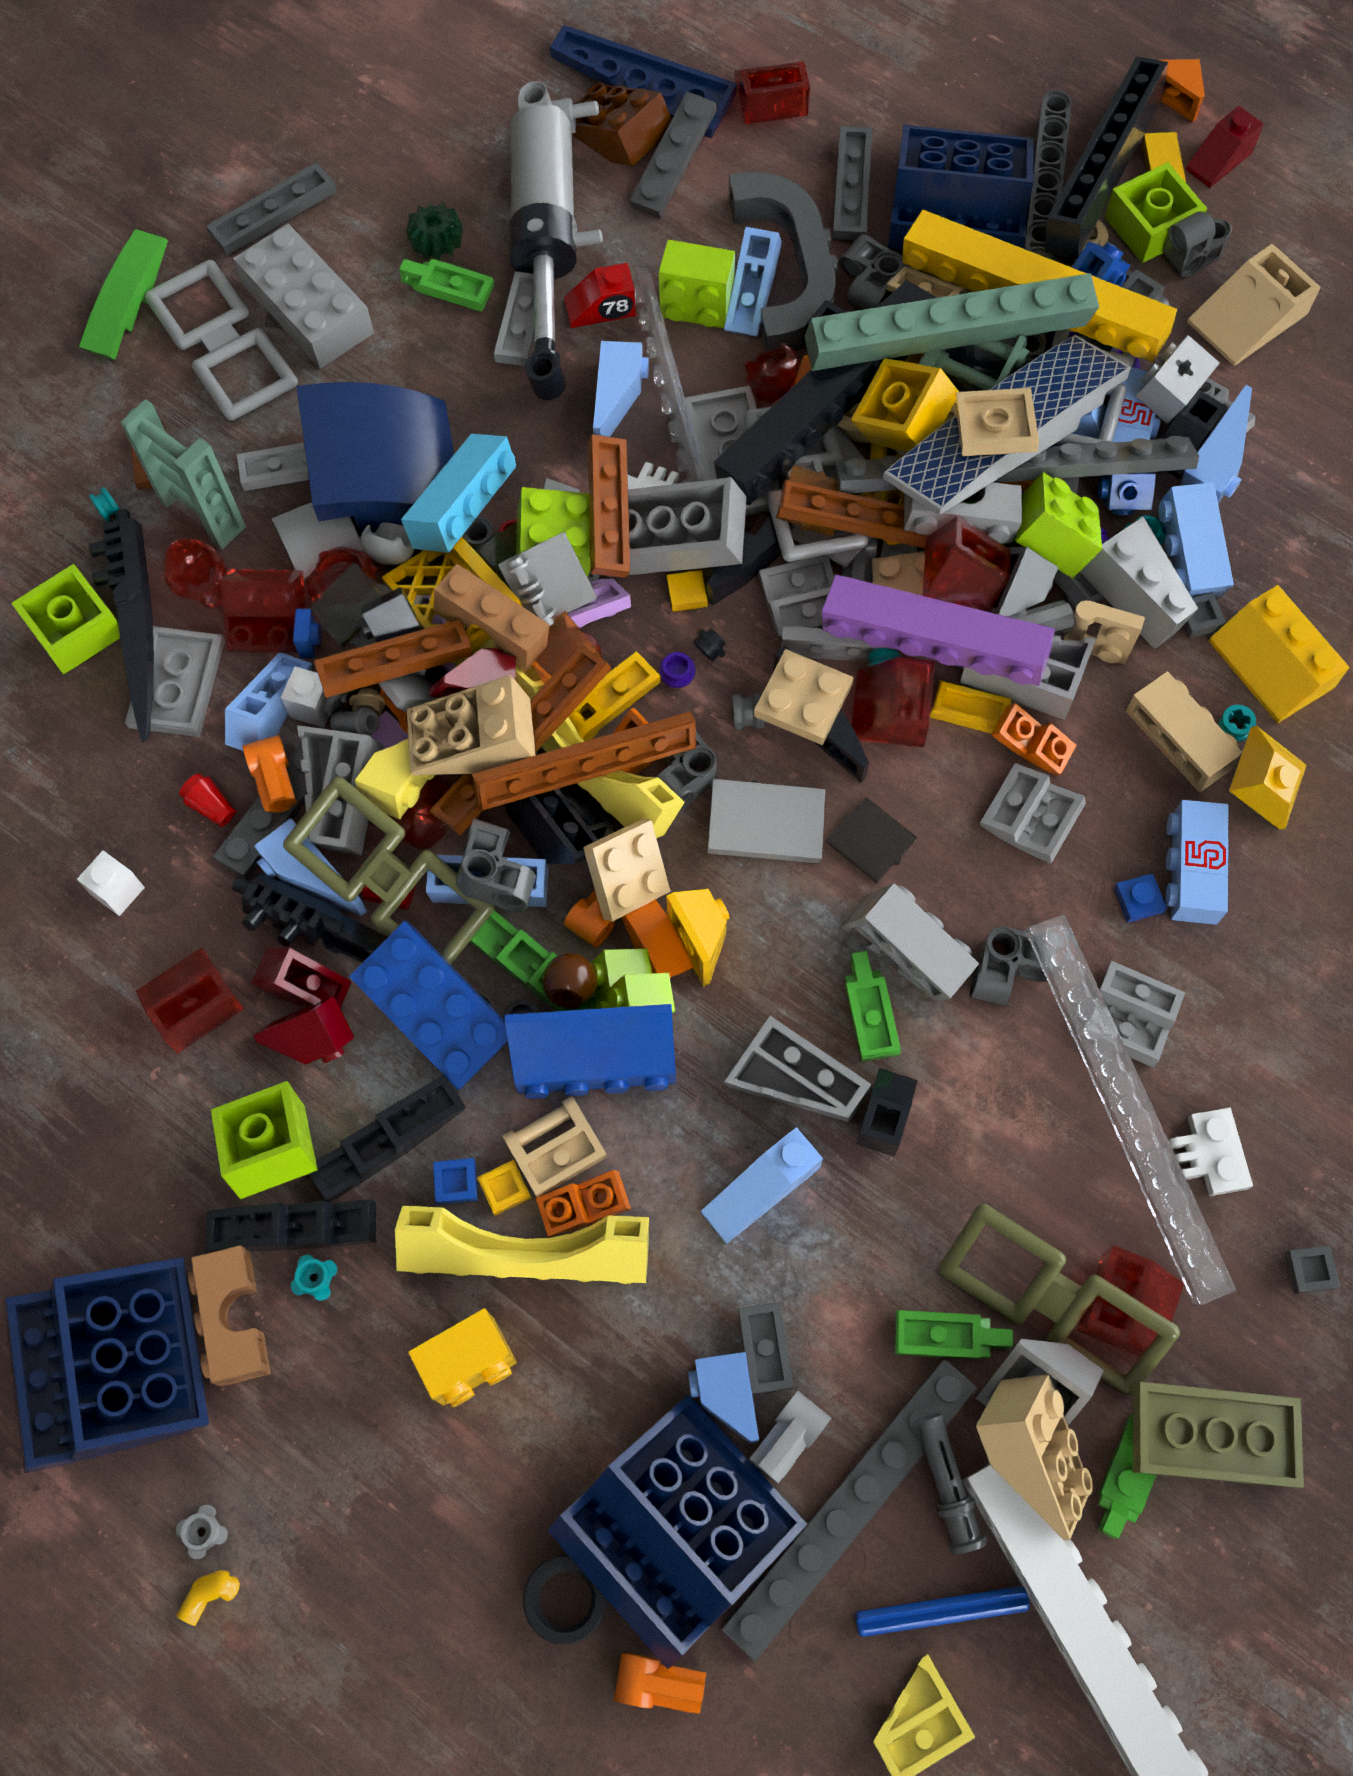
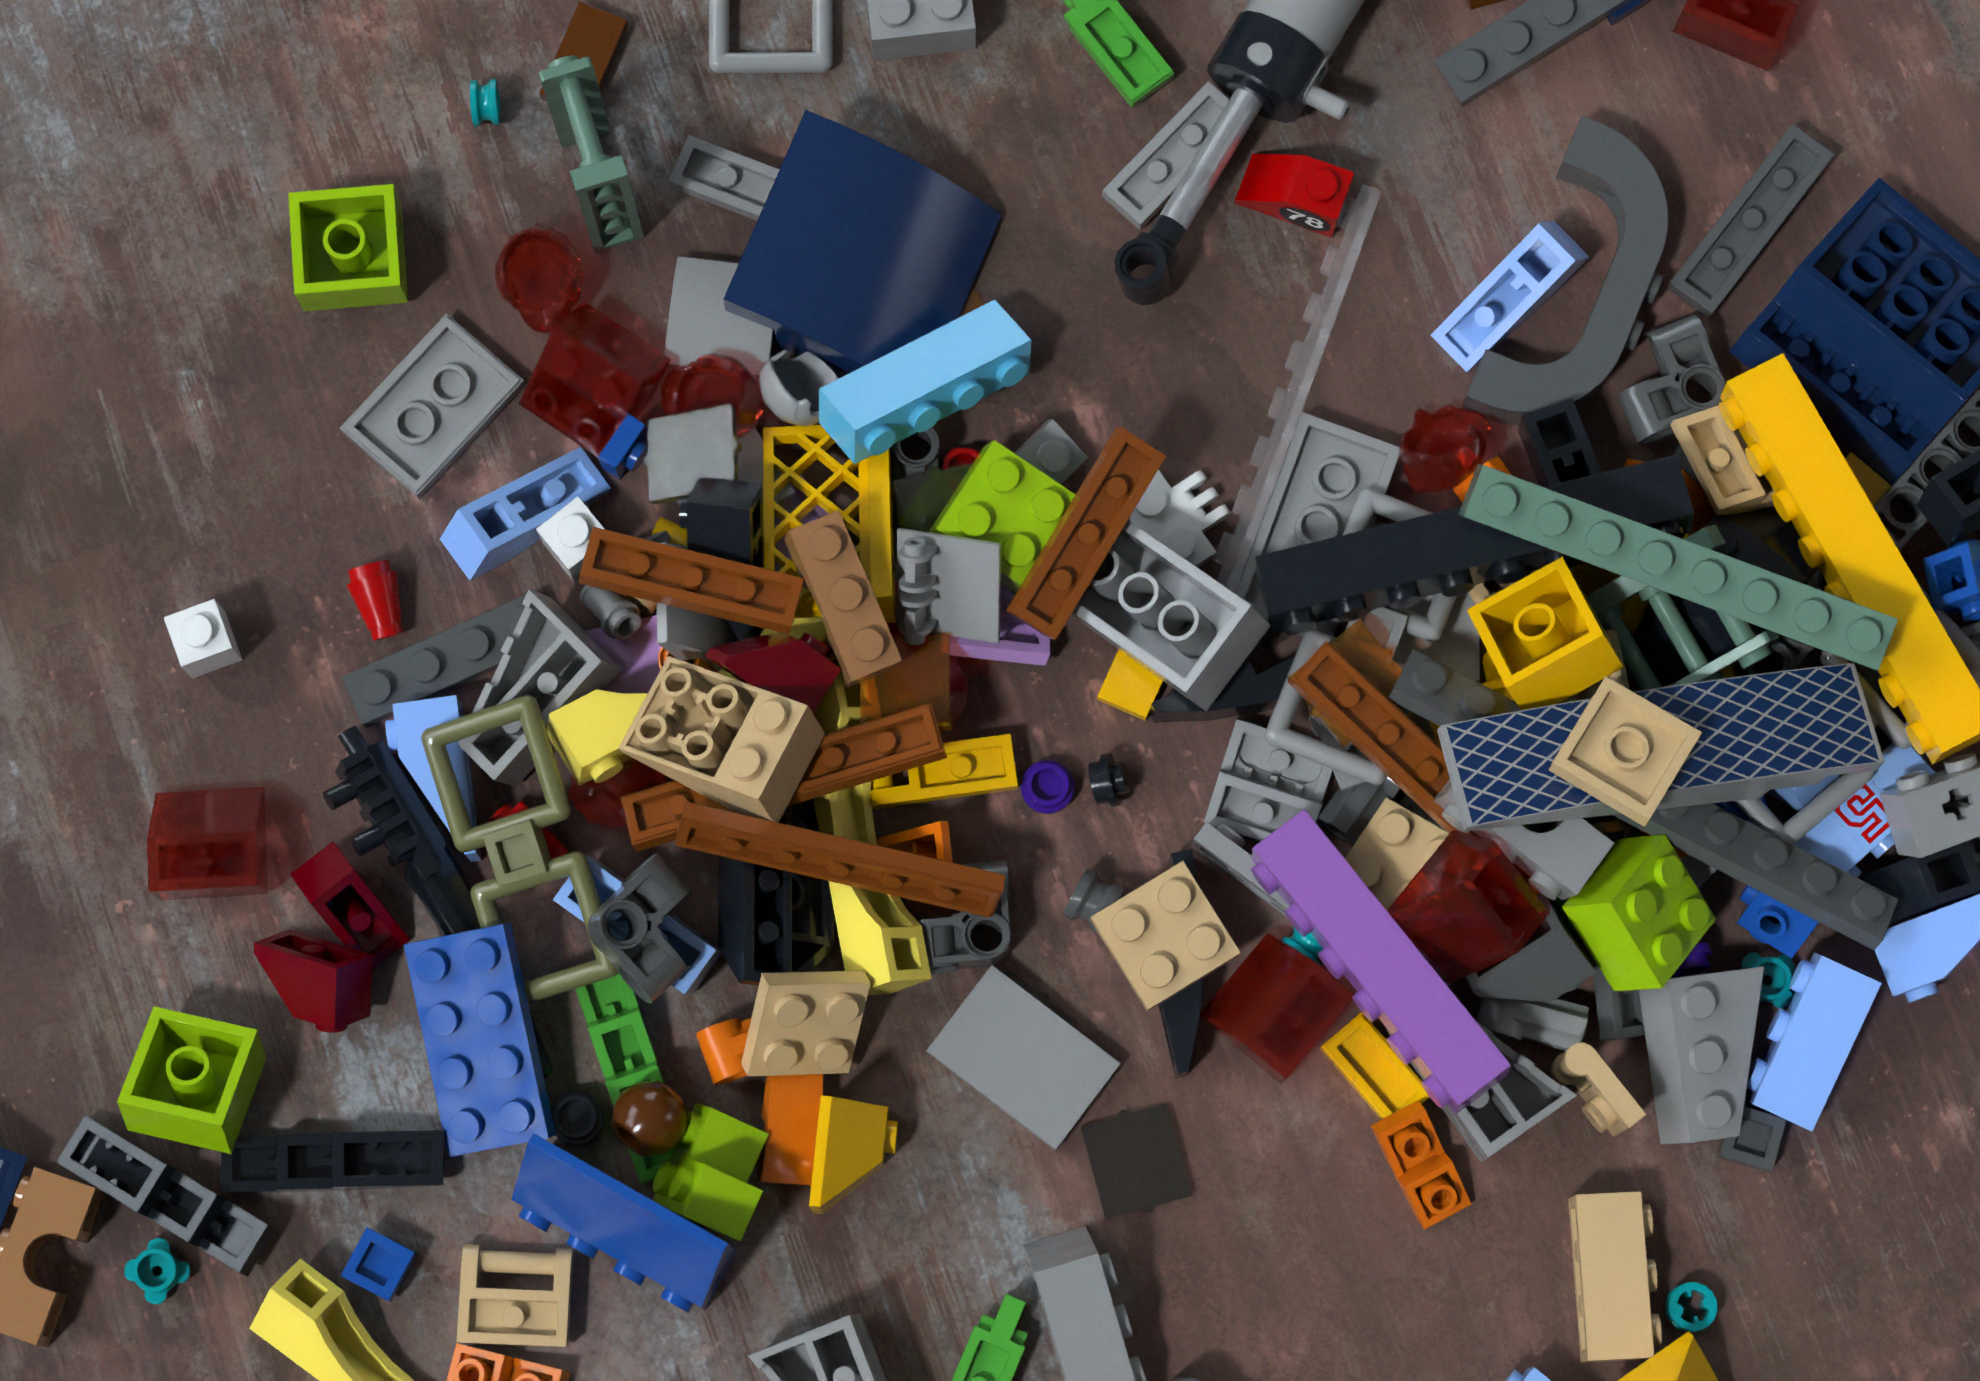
camera: 30 degrees right, 10 degrees up
black piece [89,509,154,743] -> none
orange piece [242,735,297,813] -> none
yellow tile [477,1160,531,1216] -> none
light blue slope [593,341,649,437] -> none
lime brick [659,239,735,328] -> none
light grey slope [980,763,1086,864] -> none
yellow slope [1209,585,1350,724] -> none

